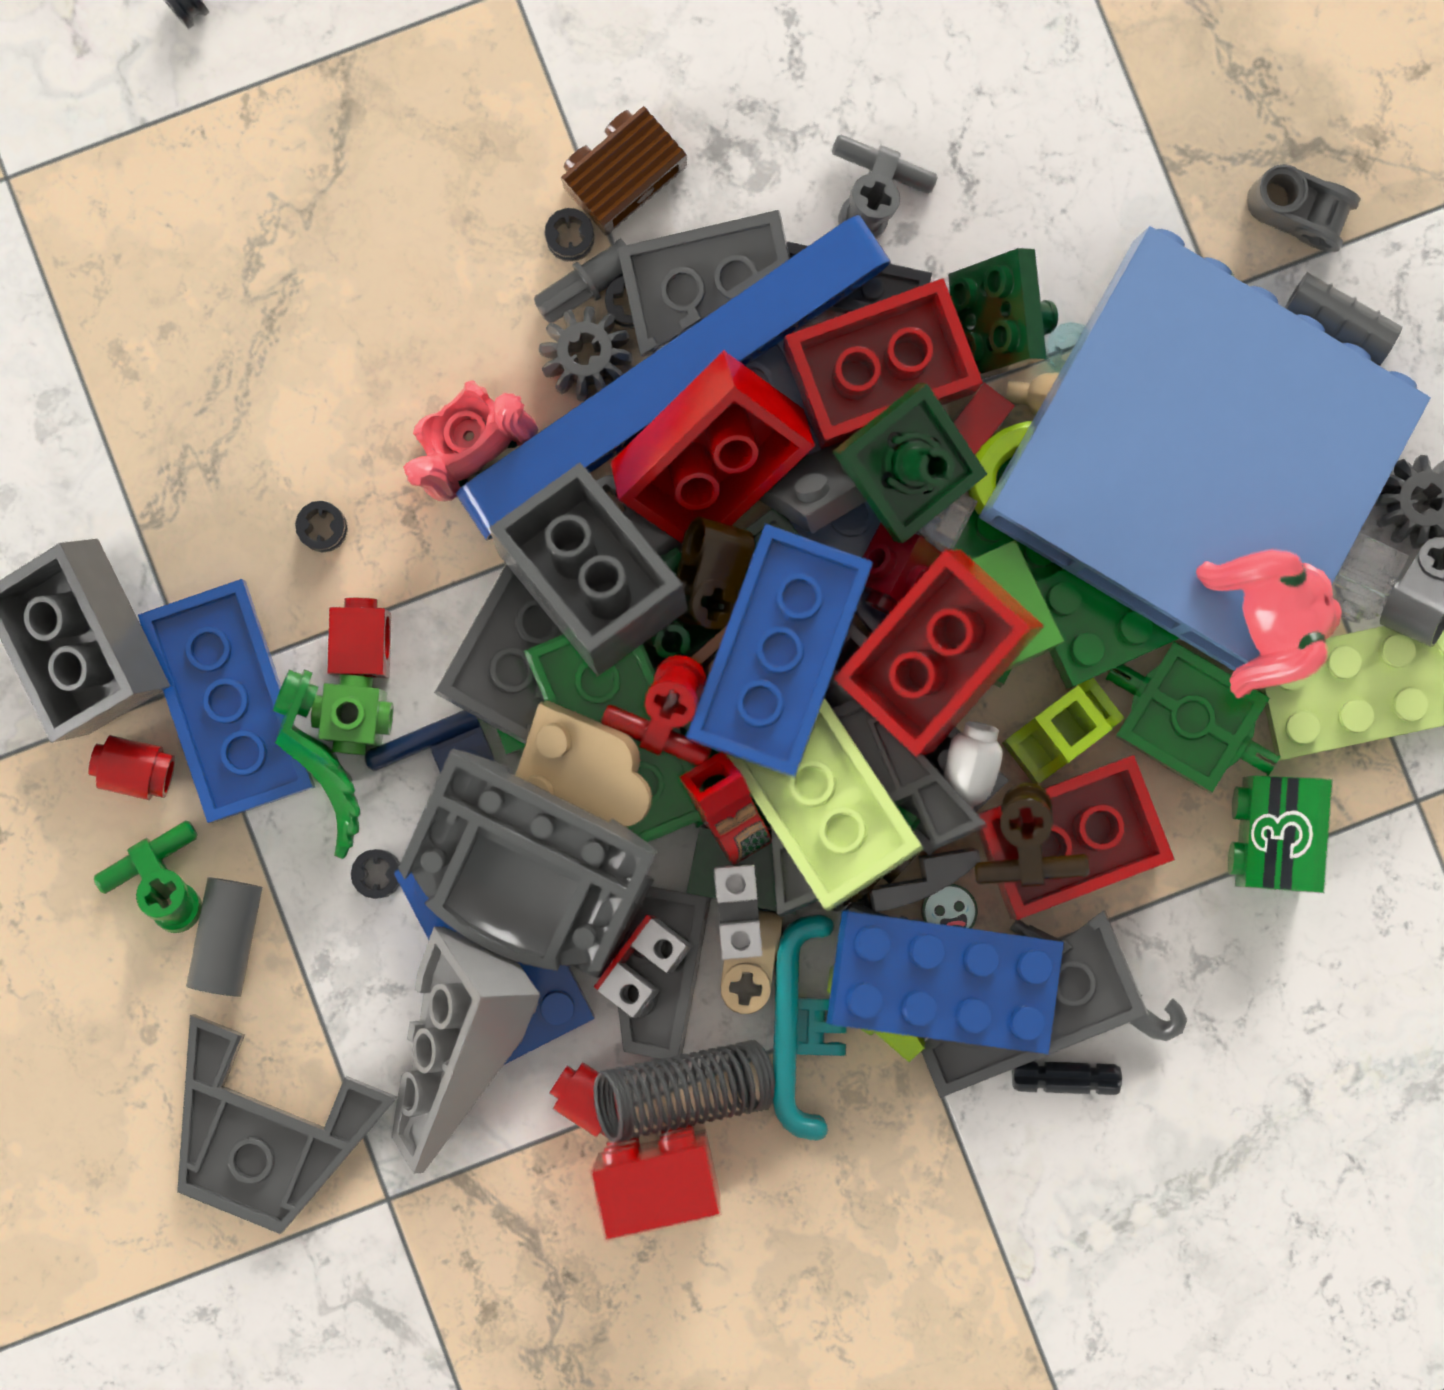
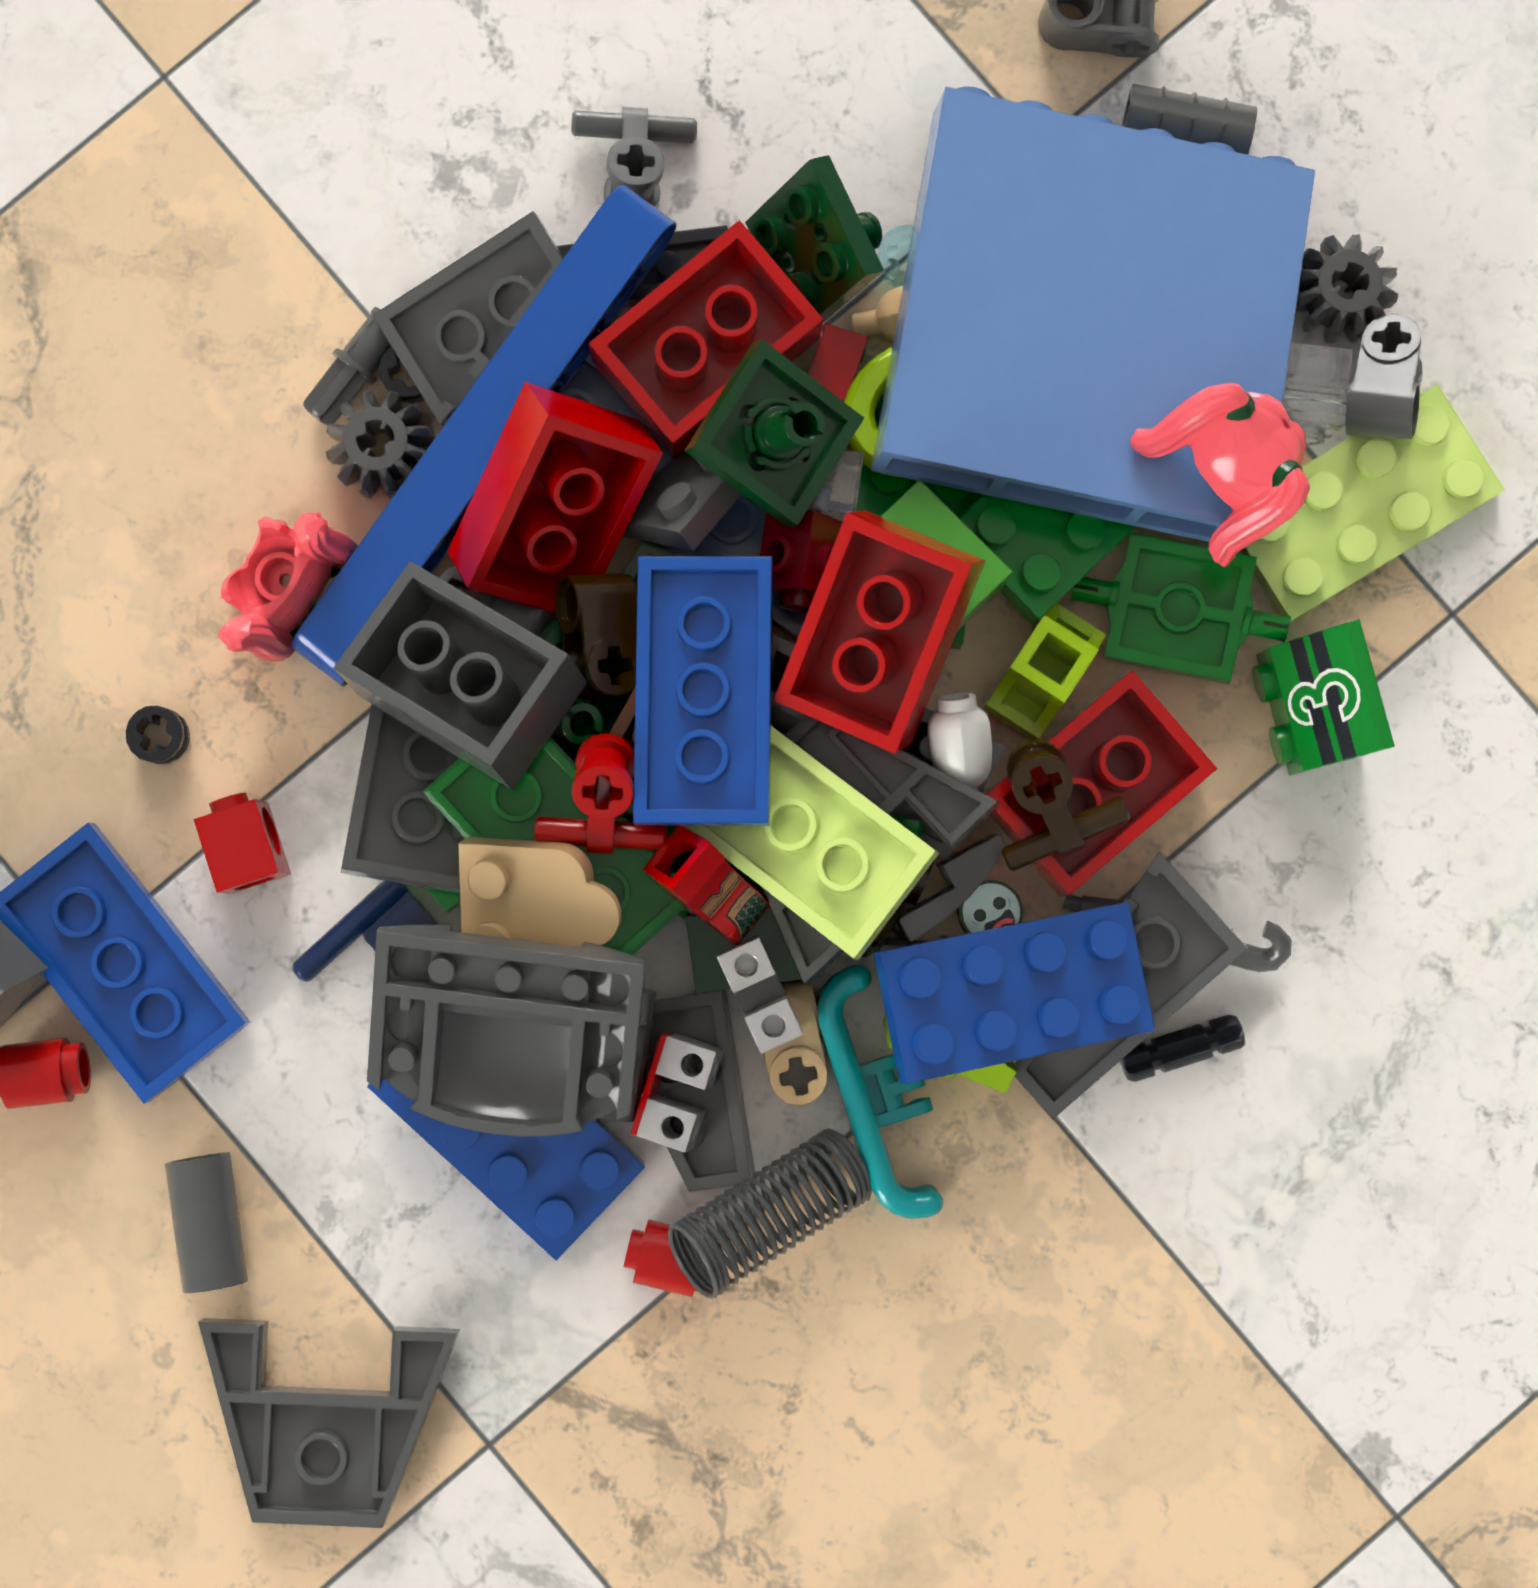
camera: 20 degrees left, 0 degrees up
green piece [93,820,202,933] -> none
green plant [273,669,361,859] -> none
bright green brick [311,675,394,755] -> none
black bush [350,849,400,899] -> none
light grey wedge [392,926,540,1174] -> none
black bush [545,208,595,262] -> none
reddish brown brick [561,106,687,236] -> none
red brick [591,1125,720,1241] -> none

